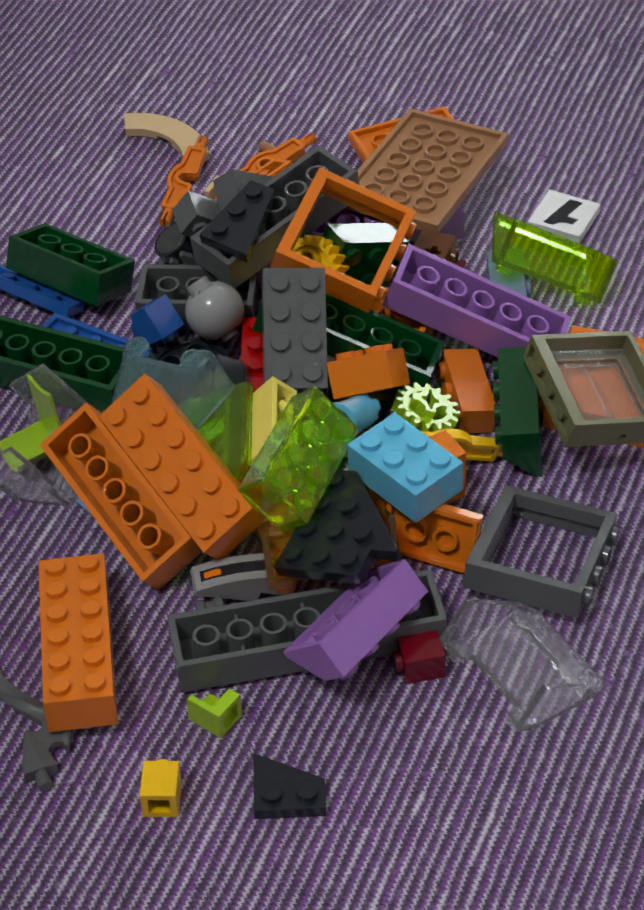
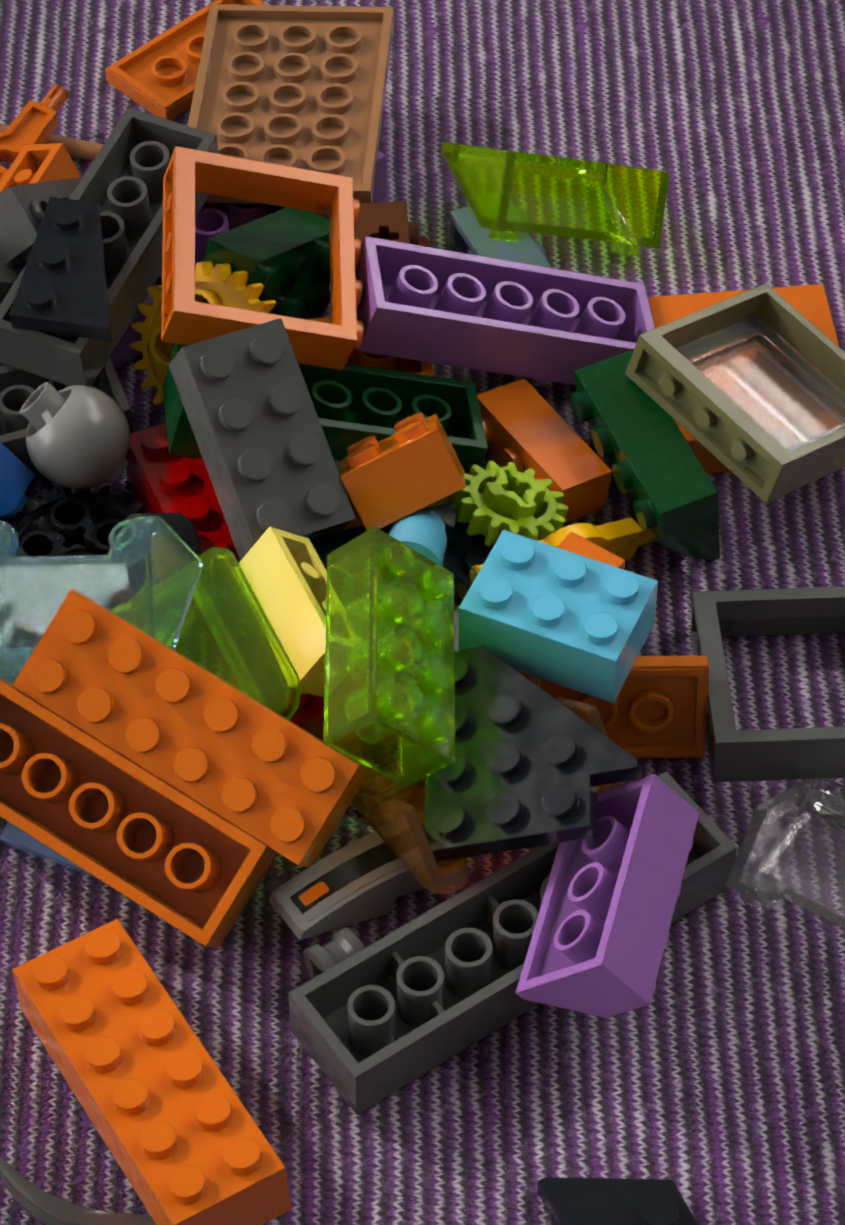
camera: 25 degrees left, 5 degrees up
lime panel [186,688,242,738] -> none
dark red brick [392,630,445,685] -> none
white tile [527,190,601,244] -> none

